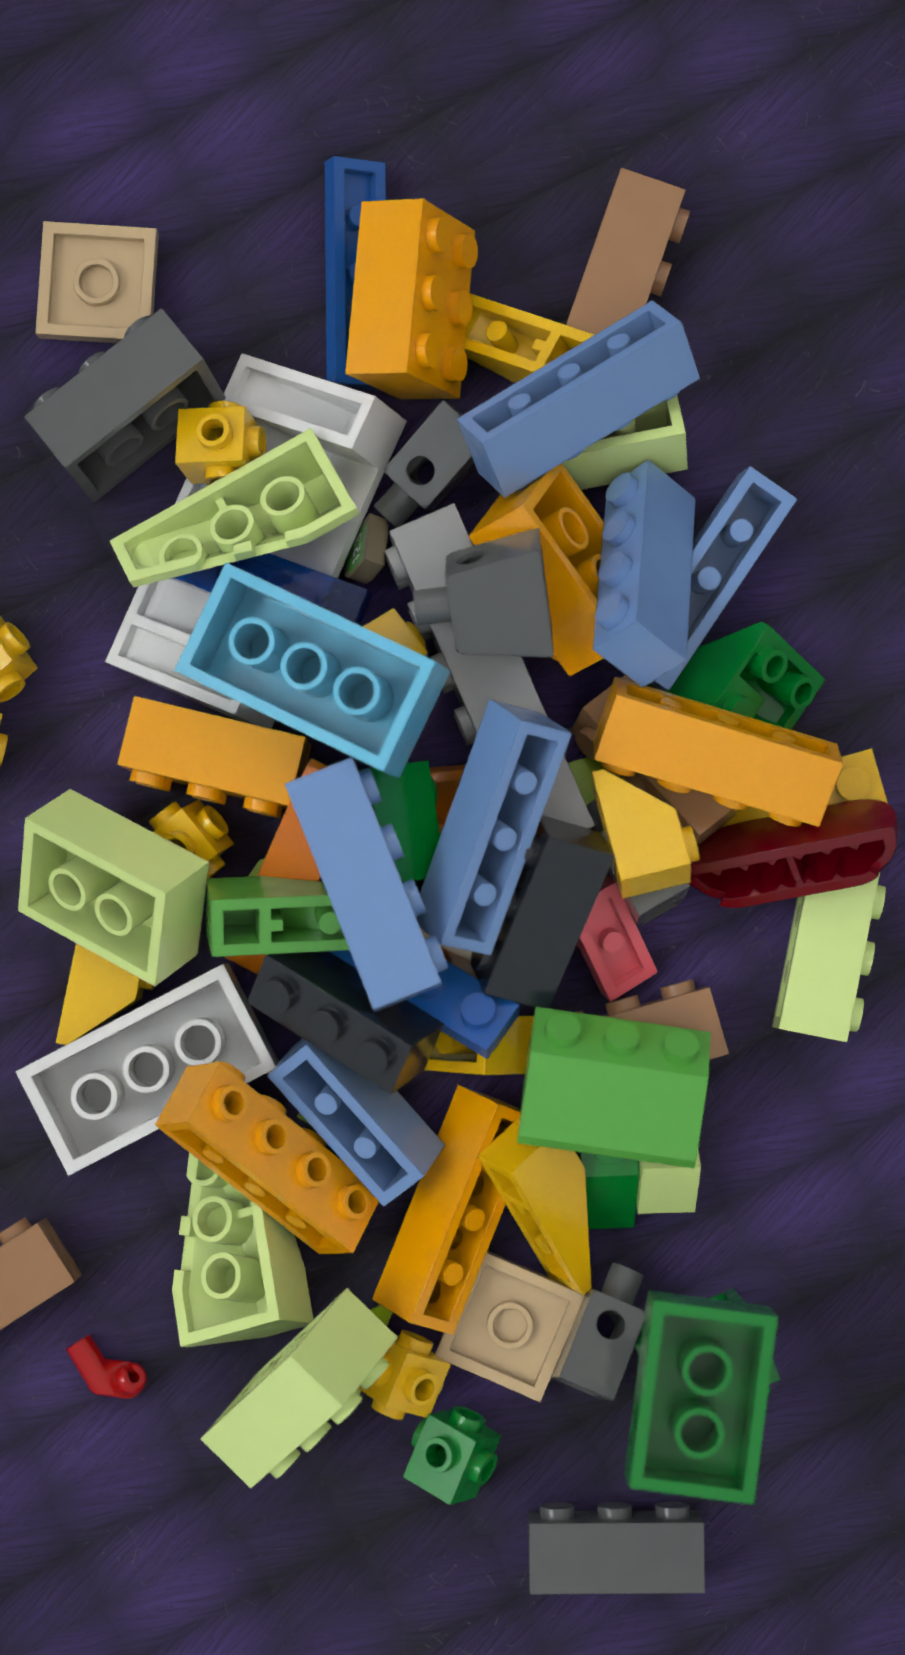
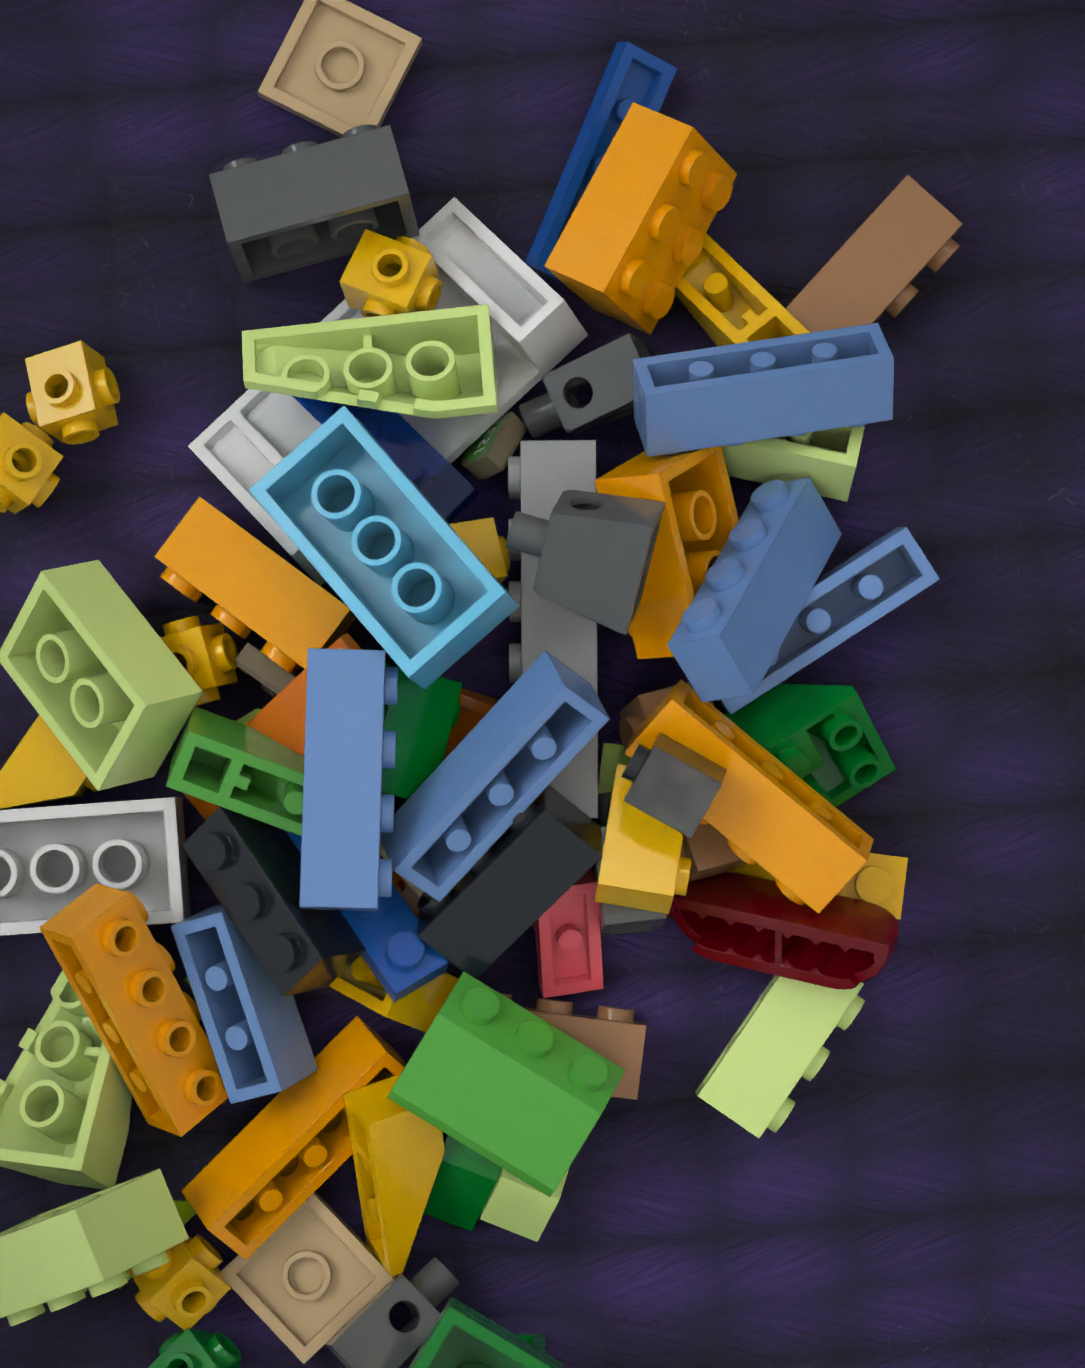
camera: 25 degrees right, 0 degrees up
none -> dark tan tile [235,642,296,698]
none -> black brick [621,732,727,838]

